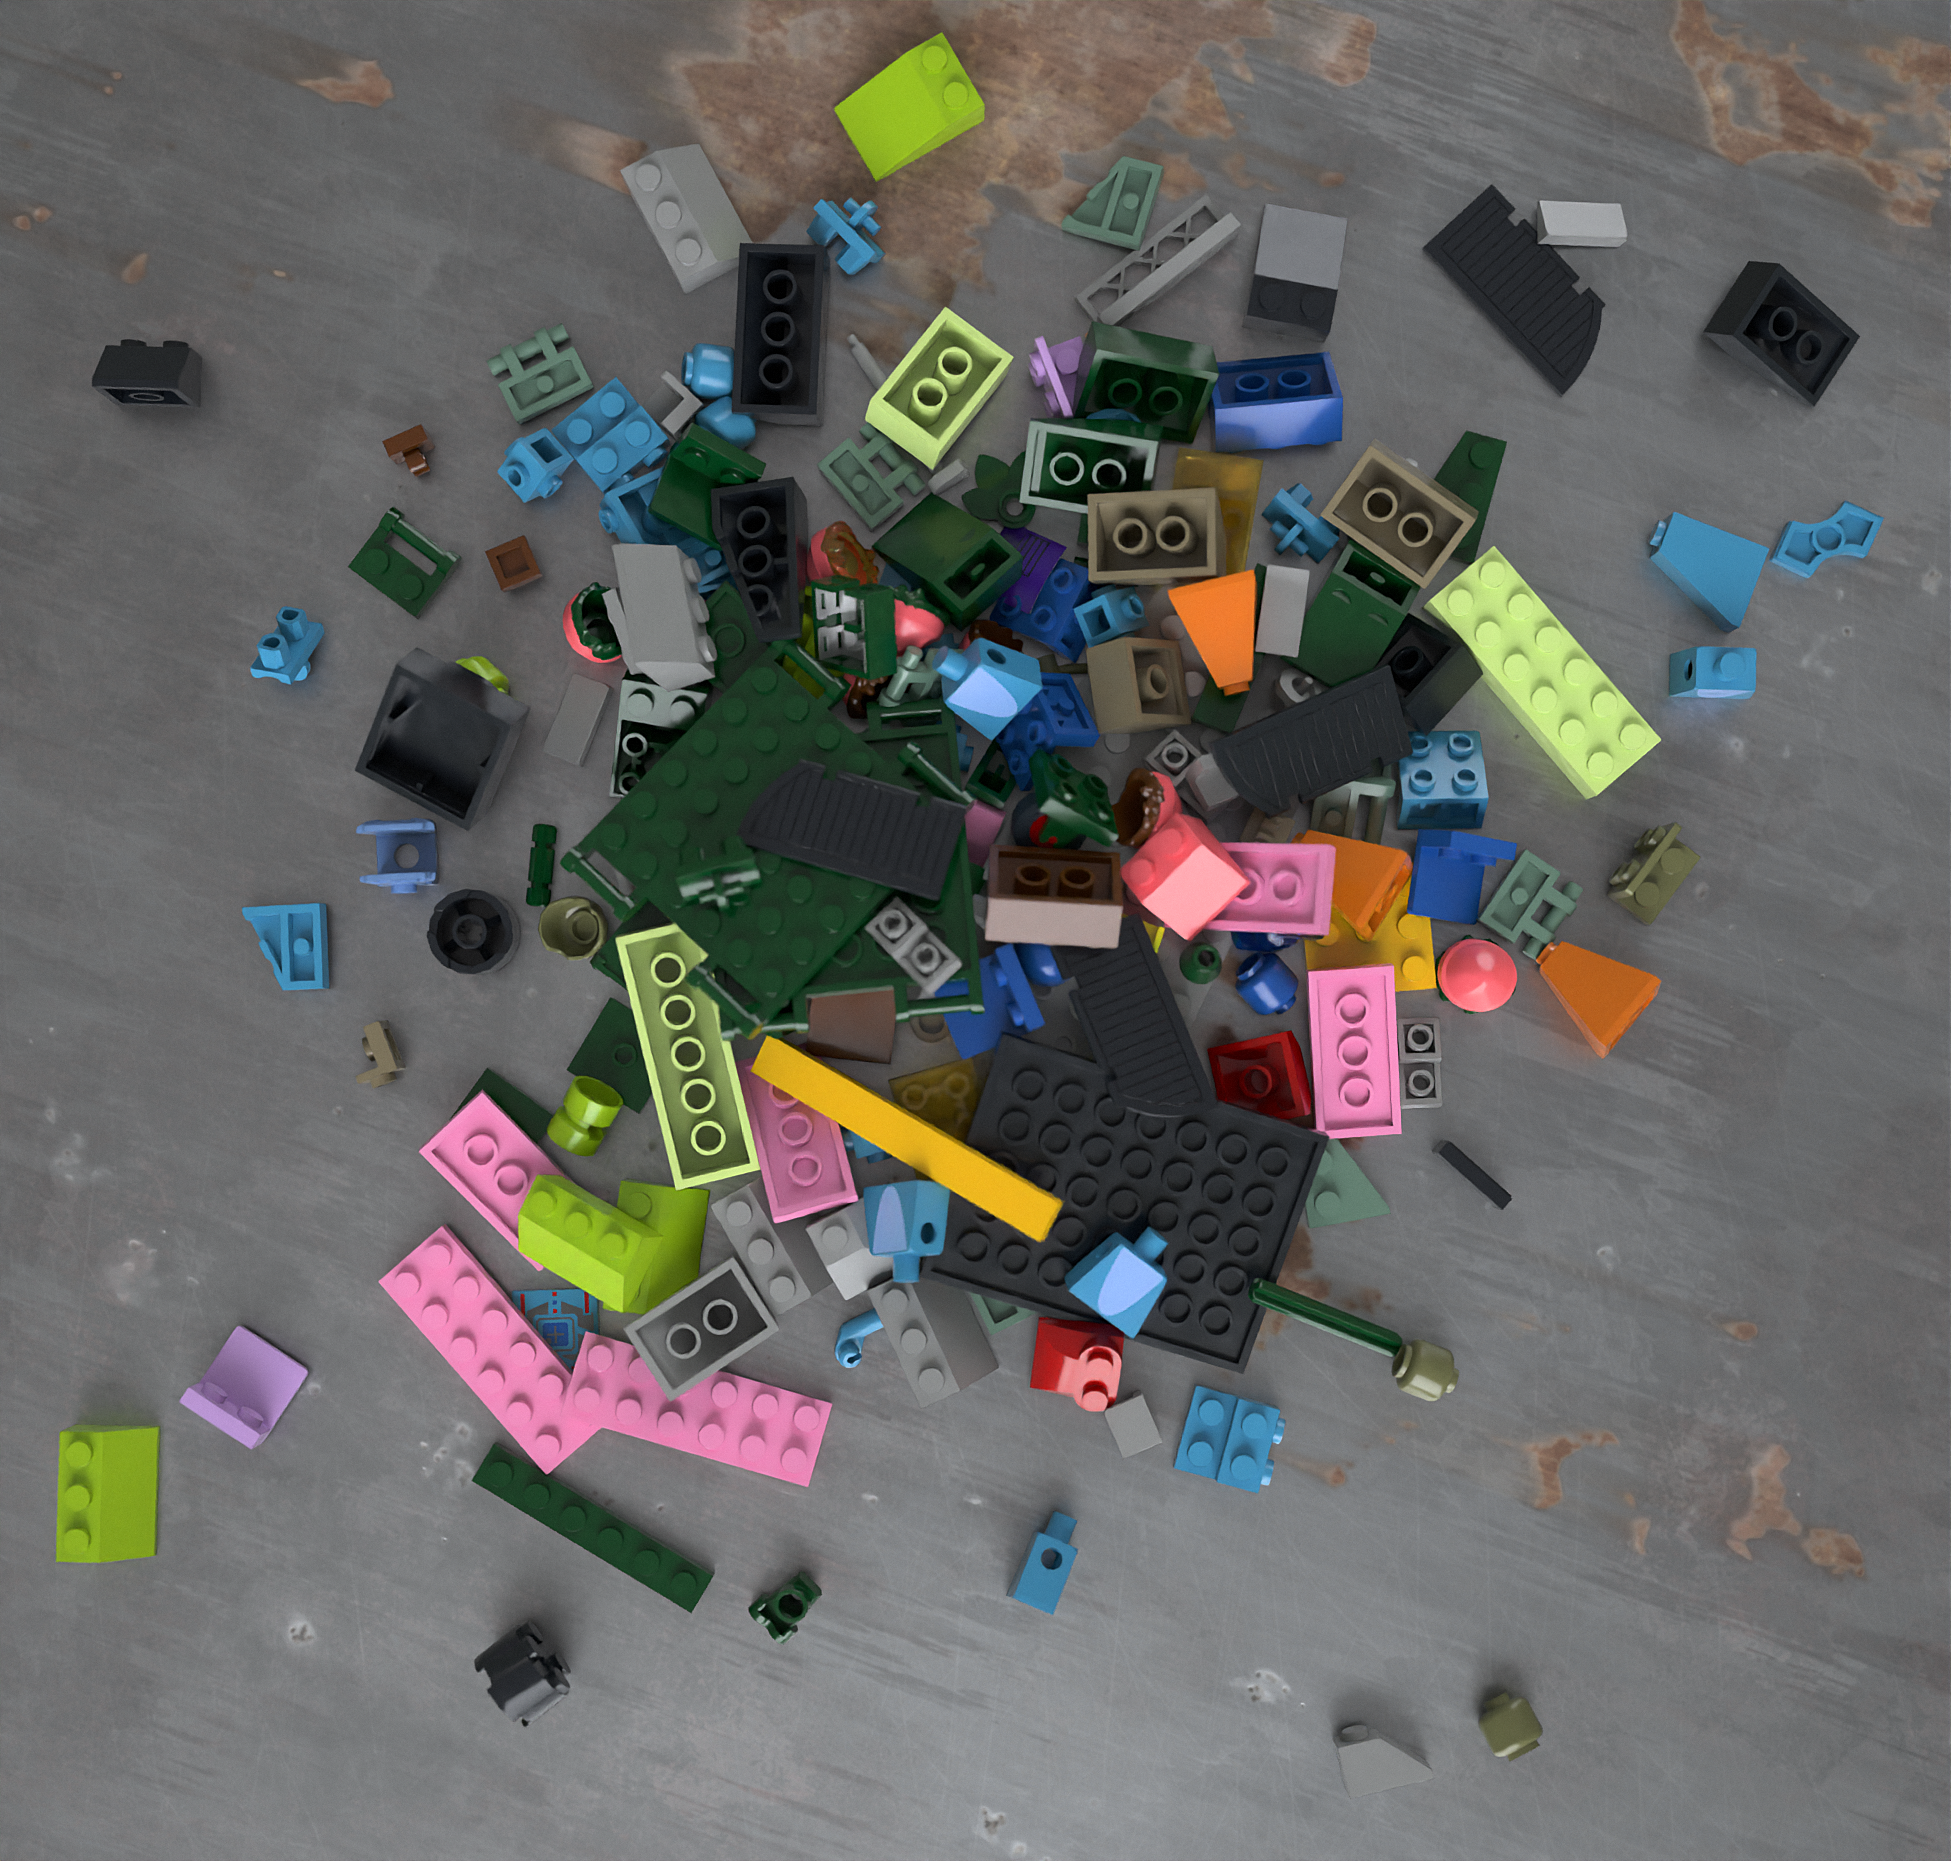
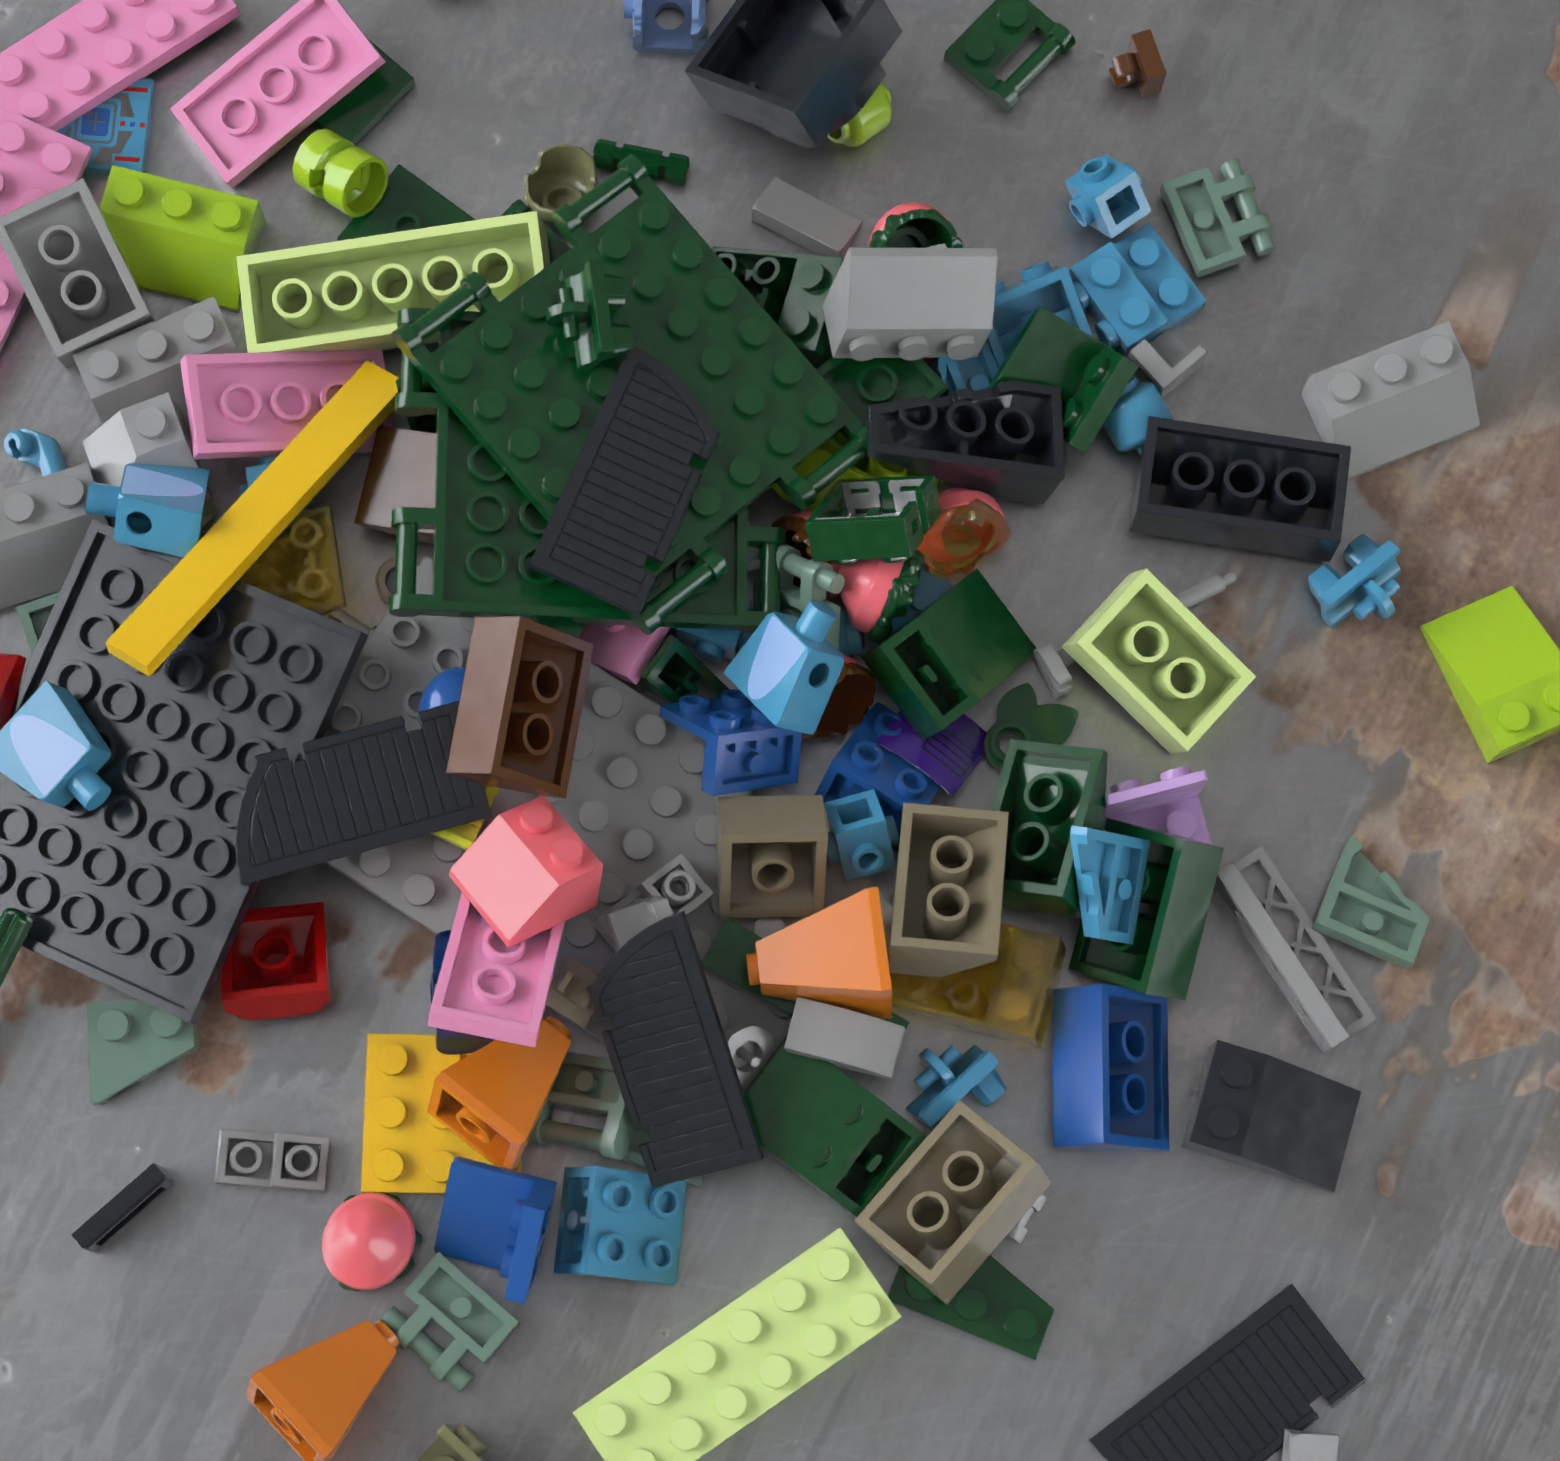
camera: 100 degrees right, 10 degrees down
black brick [427,889,520,975] -> none
reddish brown tile [485,535,543,593] -> none
lime slope [518,1175,664,1313] -> none
dark azure head [681,343,735,400] -> none
sand green plate [817,422,927,531] -> none
light grey slope [865,898,962,995] -> none
blue bracket [933,943,1045,1060] -> none
dark green plate [1011,748,1119,850] -> none
olive hand [1037,653,1088,674] -> none
reddish brown hair [1111,767,1183,849] -> none
dark green cone [1179,942,1222,984] -> none
blue head [1235,952,1299,1015] -> none
bright pink plate [1306,963,1402,1139] -> none
black slope [1374,613,1484,736] -> none
none -> dark azure wing [1070,825,1150,945]

